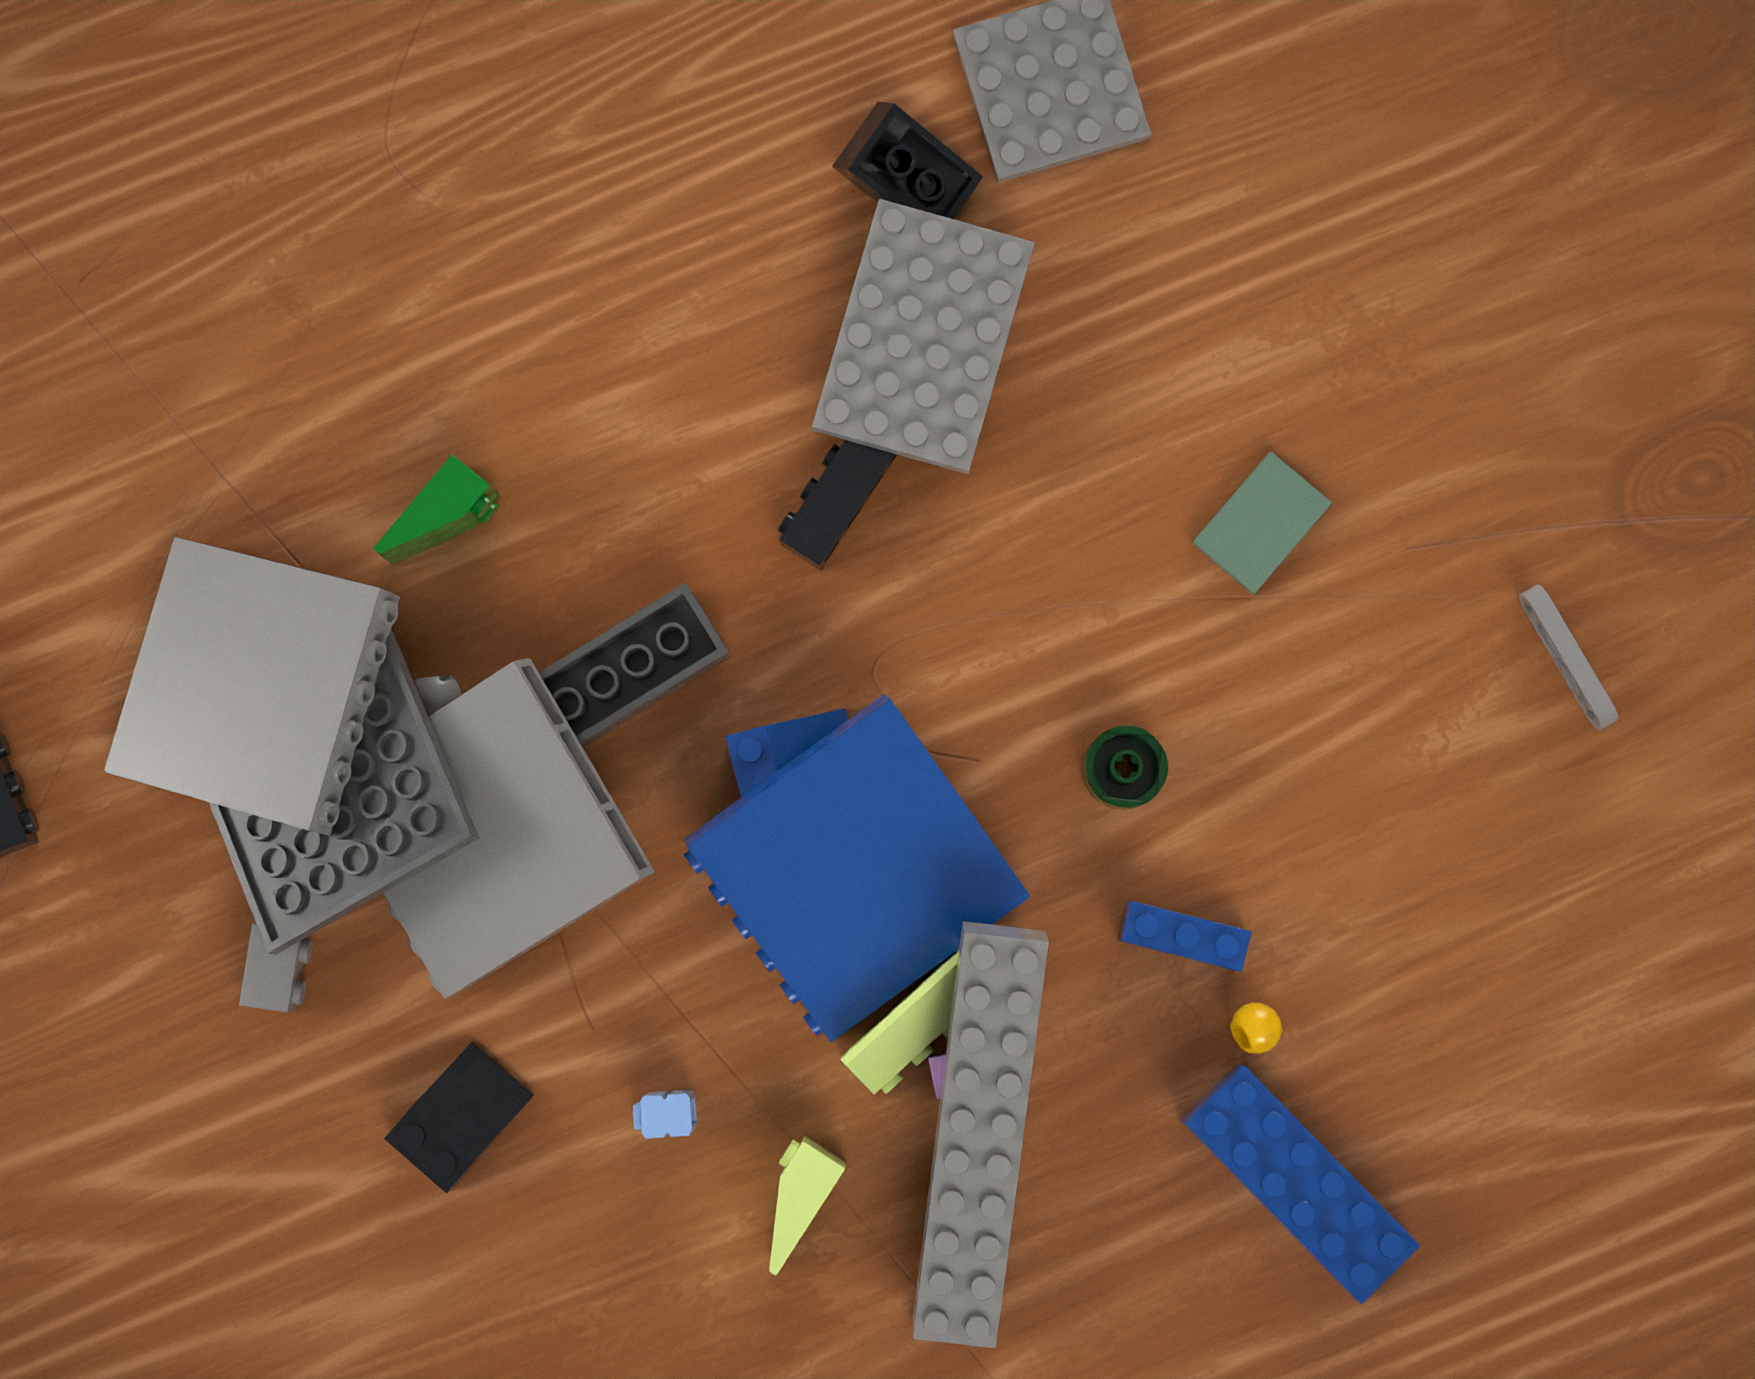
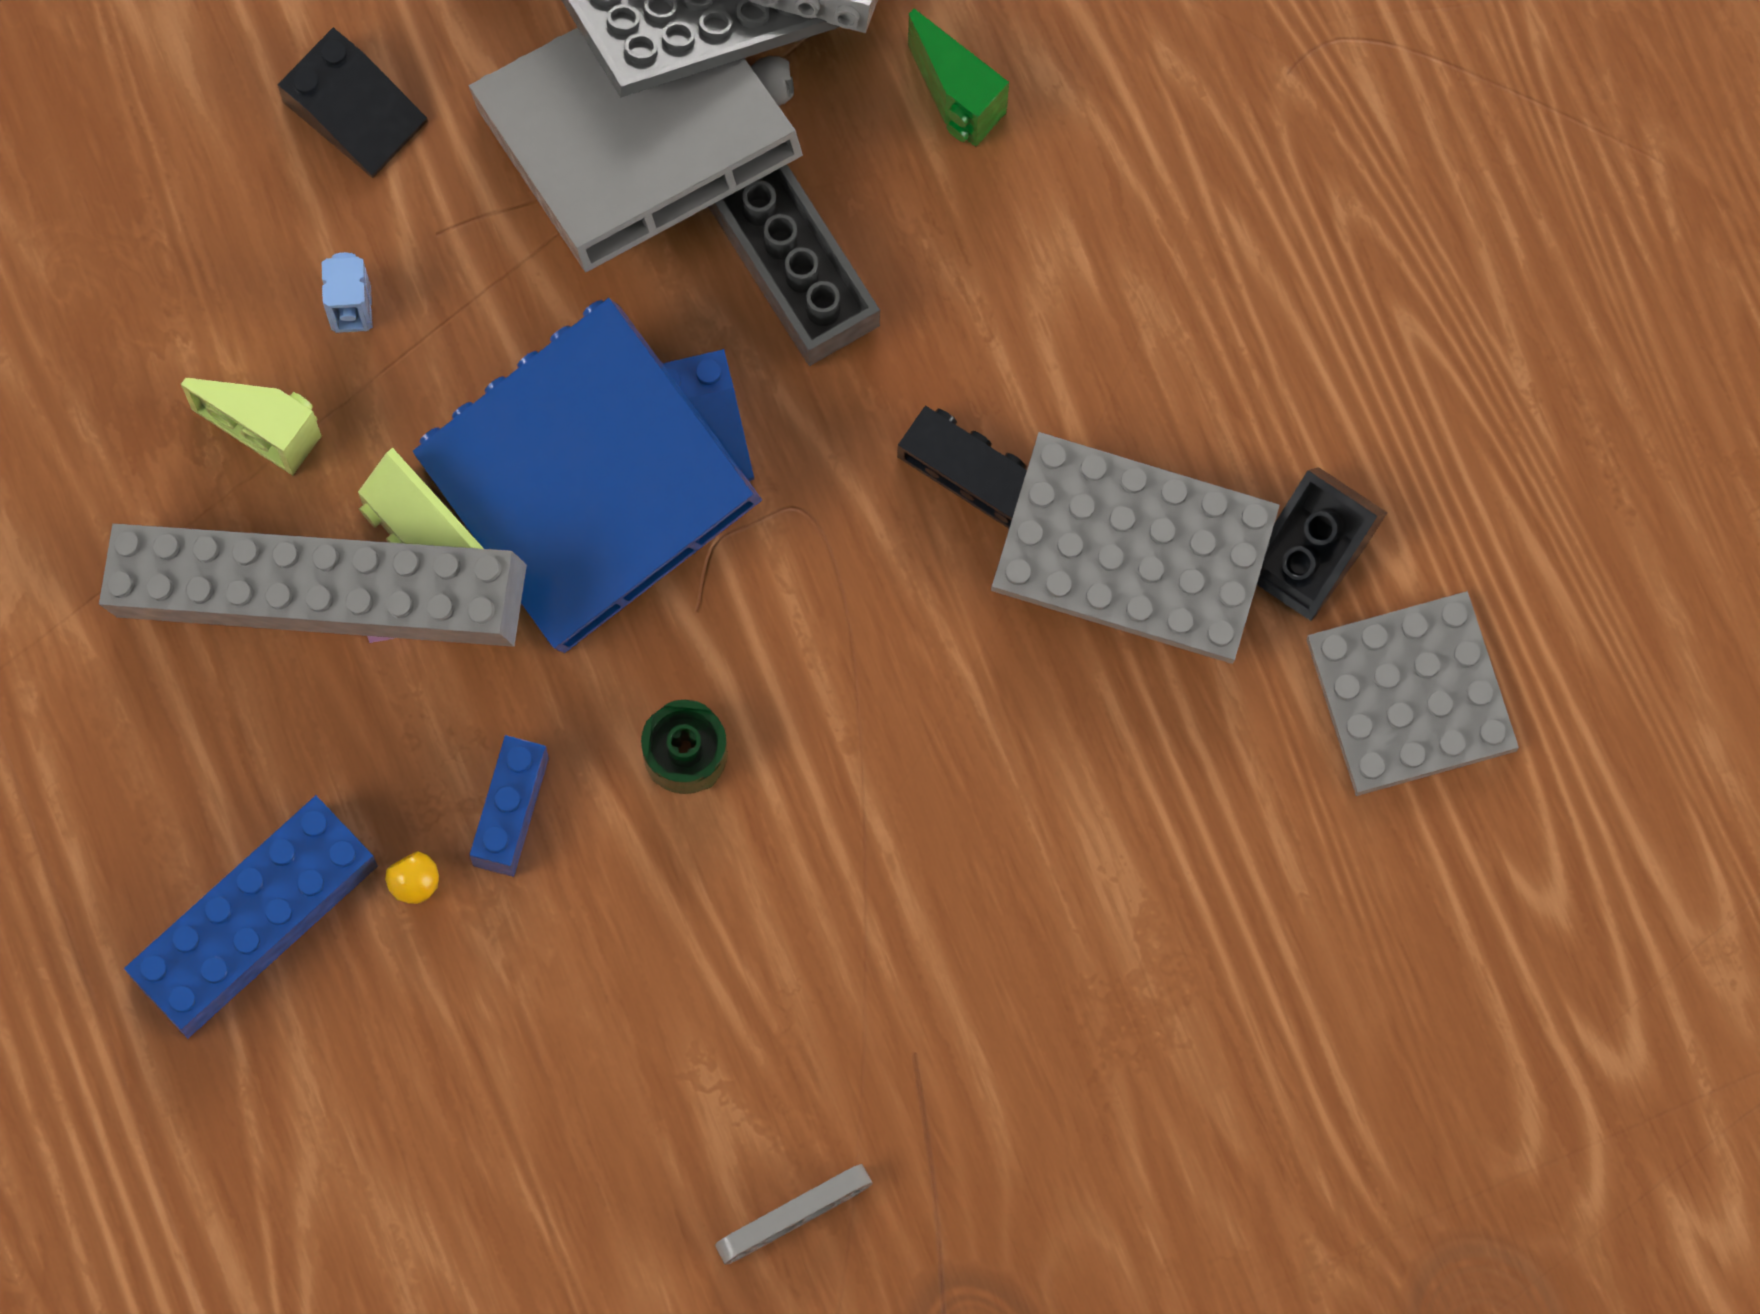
camera: 90 degrees right, 10 degrees down
sand green tile [1191,451,1332,596] -> none

